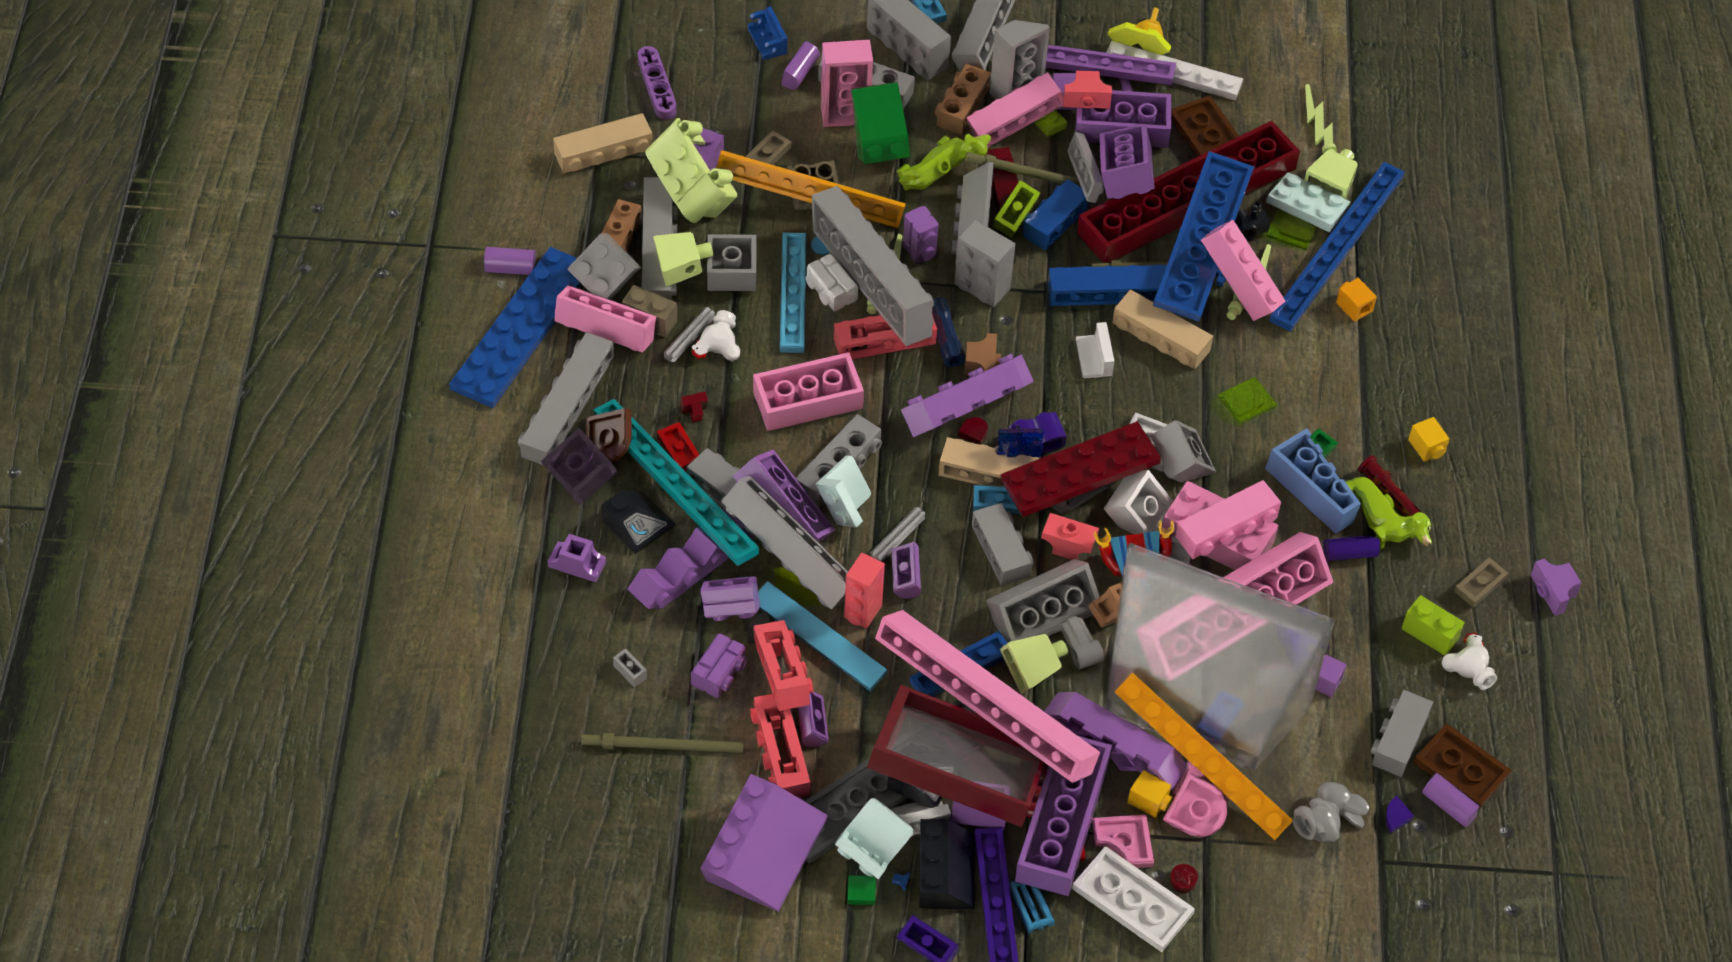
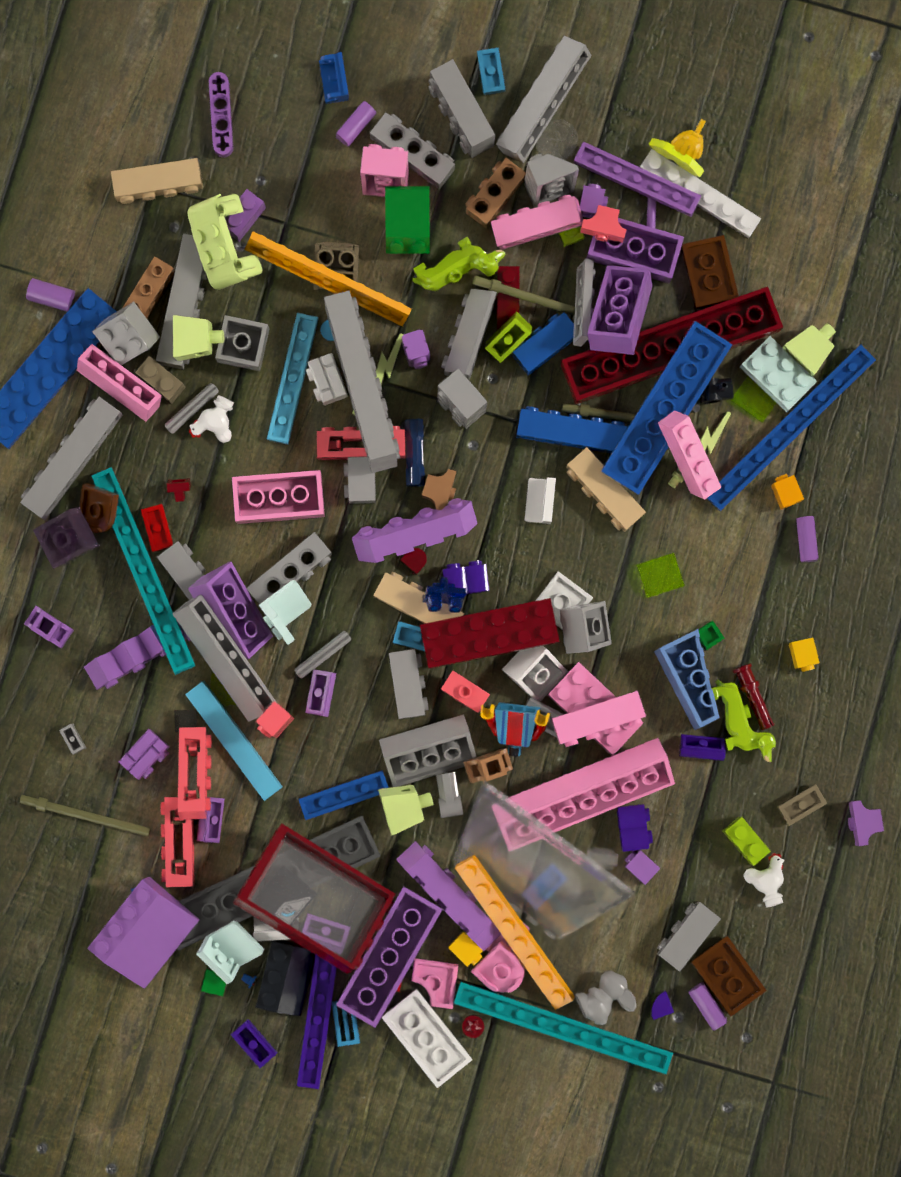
camera: 10 degrees right, 30 degrees up
black slope [602,491,675,554] -> none
medium lavender brick [700,576,760,621] -> none
dark tan plate [745,131,791,165] -> none
bright pink brick [875,610,1100,783] -> none
yellowish green piece [1305,84,1337,154] -> none
none -> light grey brick [344,457,376,504]
none -> teal plate [454,982,673,1074]
none -> medium lavender brick [796,516,818,562]

